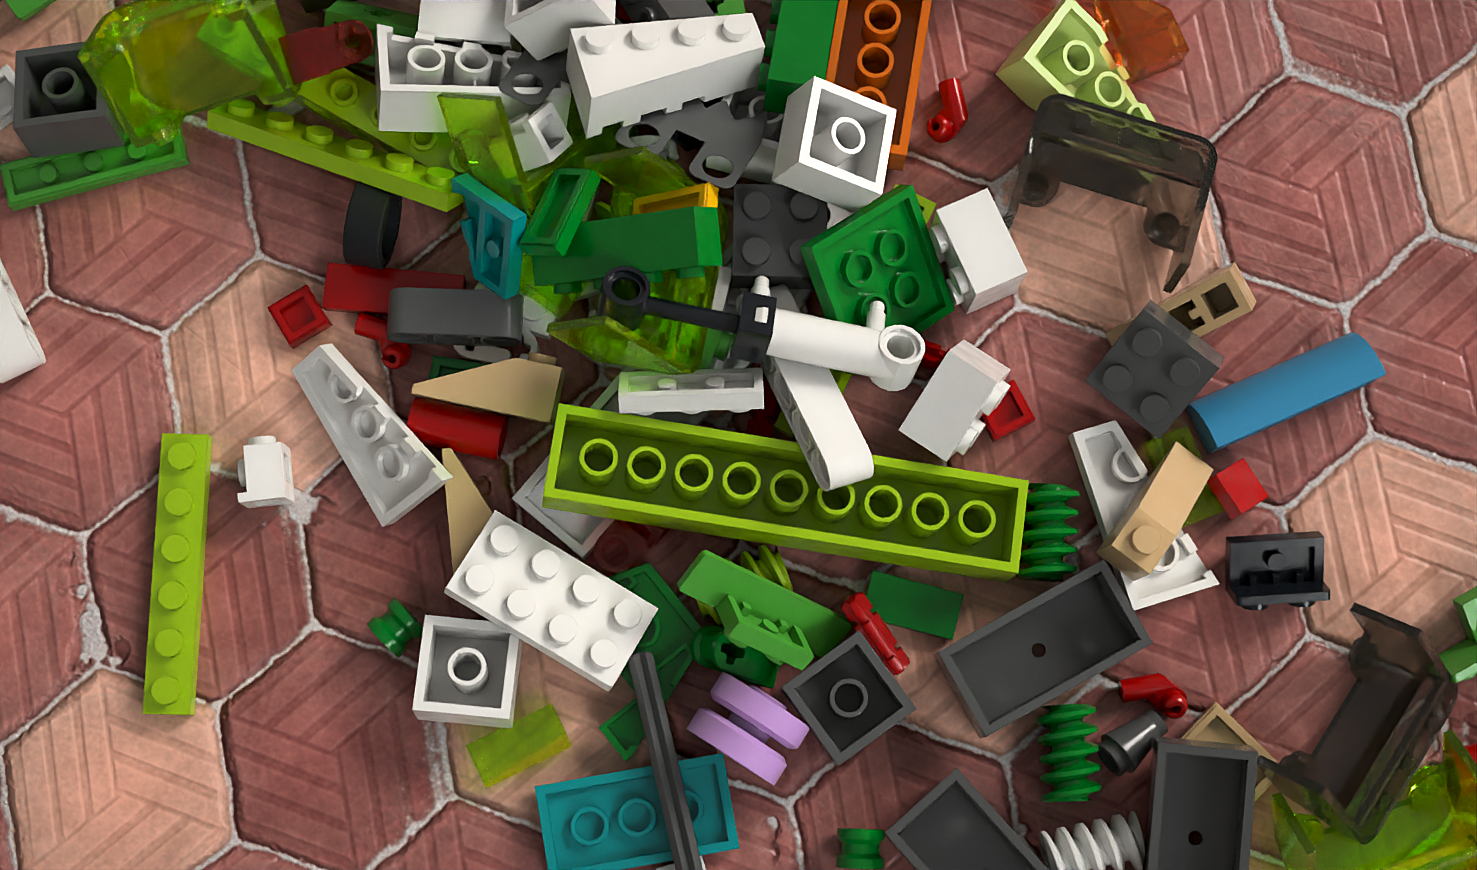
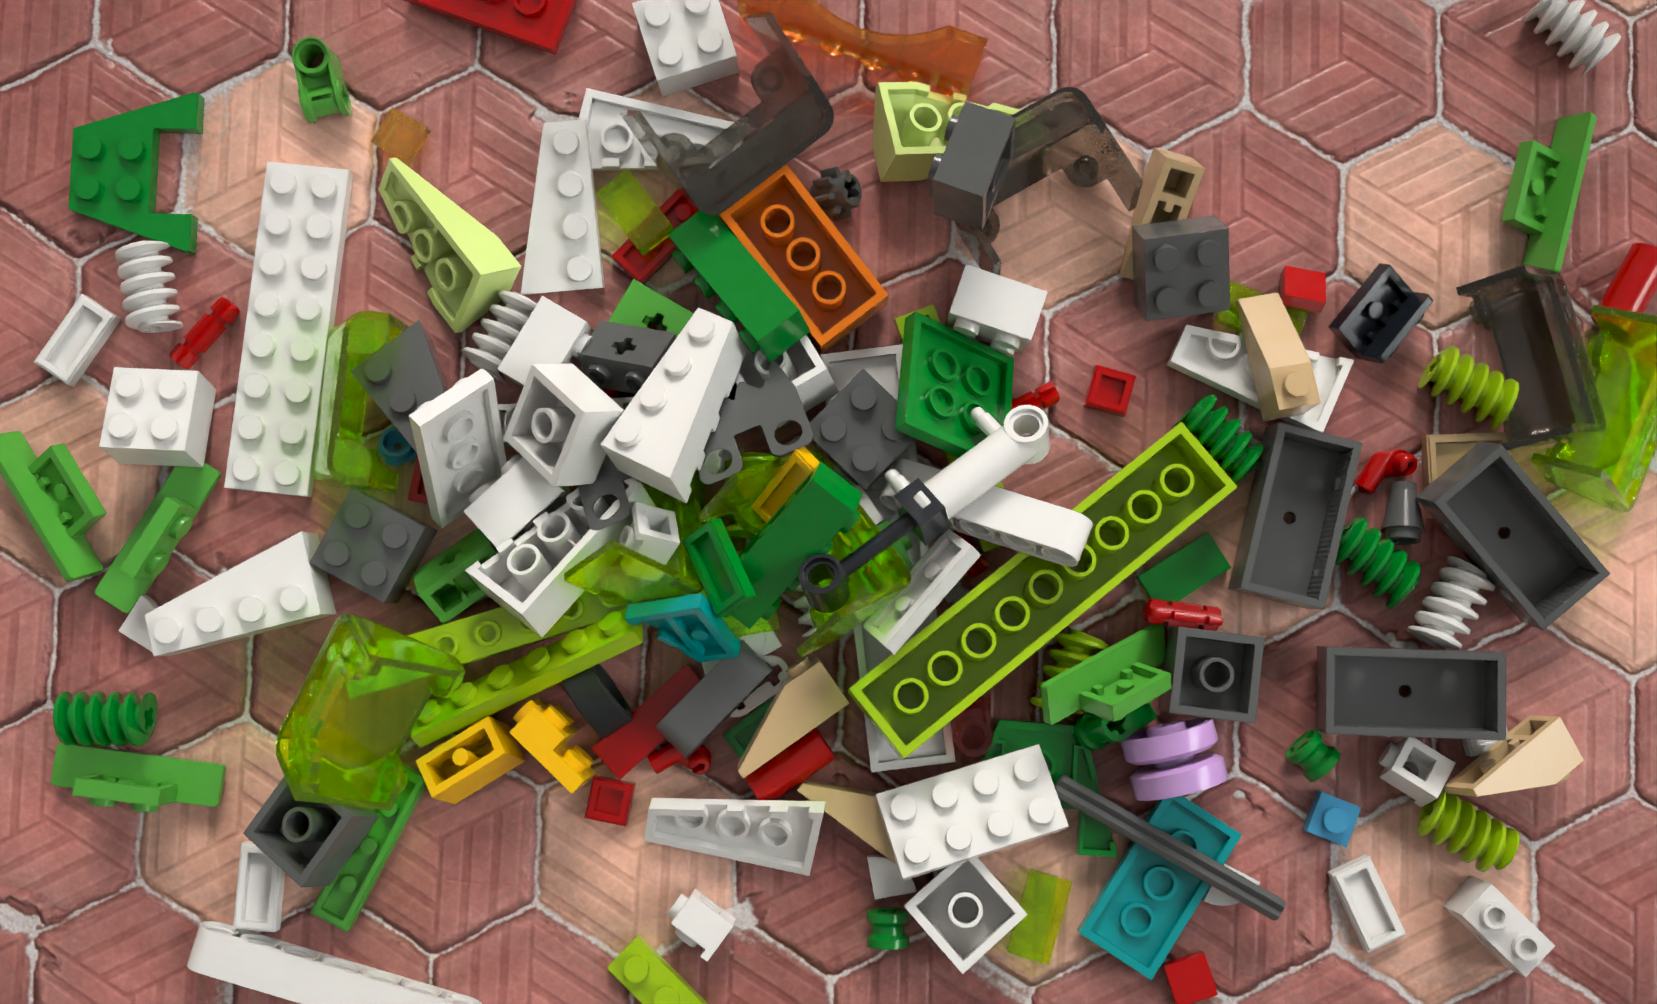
camera: 45 degrees left, 5 degrees up
clear red piece [278,20,374,85] -> none
white brick [772,76,897,213] -> none
white brick [899,340,1011,462] -> none
red arm [926,78,968,143] -> none
dark azure brick [1186,332,1386,454] -> none
none -> yellow brick [416,716,526,804]
none -> yellow plate [509,697,597,794]
none -> dark grey gear [810,166,862,221]
none -> white tile [867,854,916,900]
none -> dark grey brick [928,101,1016,231]
none -> lime piece [1418,345,1519,430]

